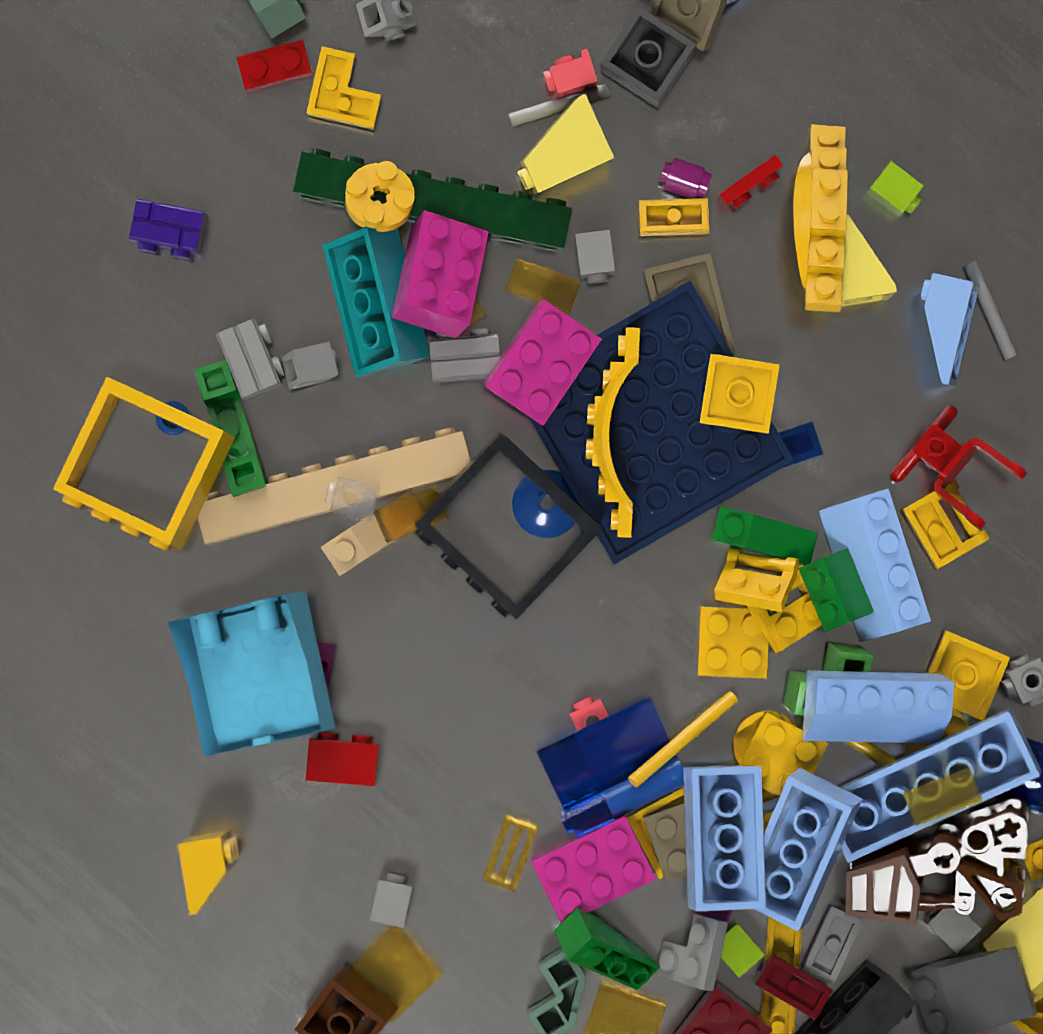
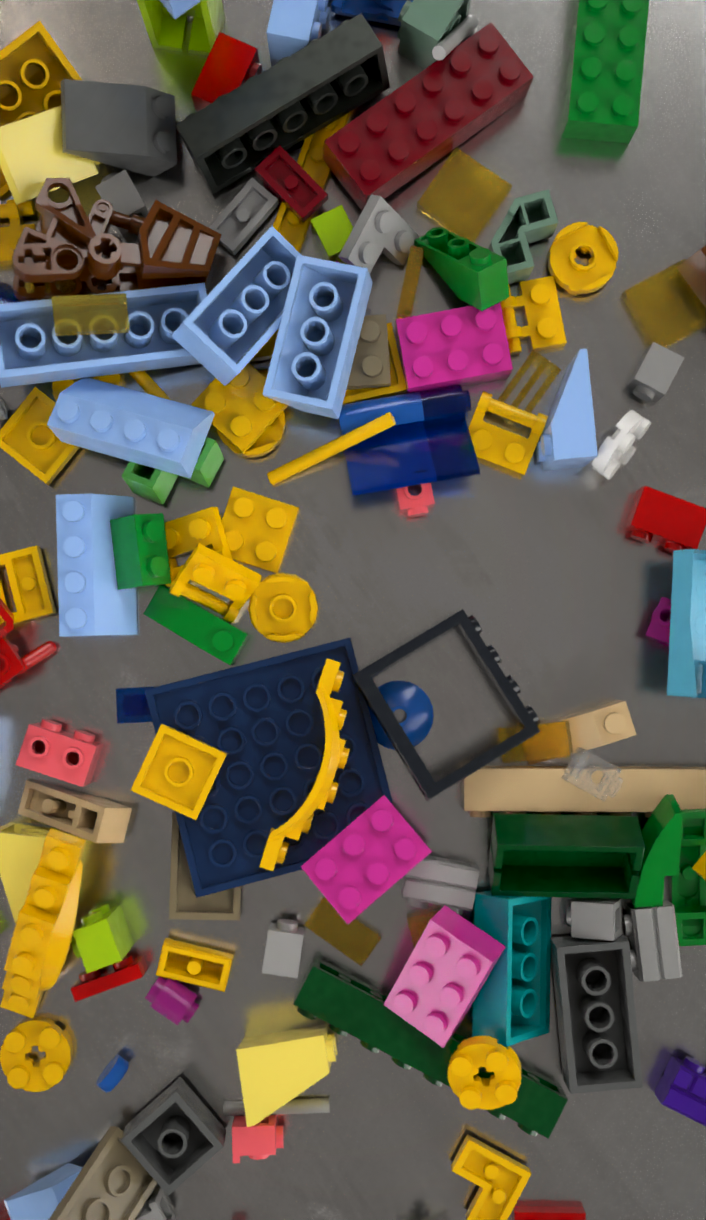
camera: 160 degrees left, 0 degrees up
none -> yellow plate [0,1016,74,1092]
none -> coral brick [15,719,103,787]
none -> tan slope [18,780,132,843]
none -> lime brick [71,903,134,973]
none -> blue tile [96,1054,129,1093]
none -> yellow tile [248,572,318,643]
none -> clear yellow tile [396,246,424,319]
none -> yellow plate [460,391,548,475]
none -> dark green piece [488,814,645,899]
none -> yellow plate [500,275,567,355]
none -> light blue slope [536,348,598,471]
none -> yellow plate [547,222,619,295]
none -> dark grey brick [550,935,643,1094]
none -> white plate [592,410,651,479]
none -> green slope [631,794,683,908]

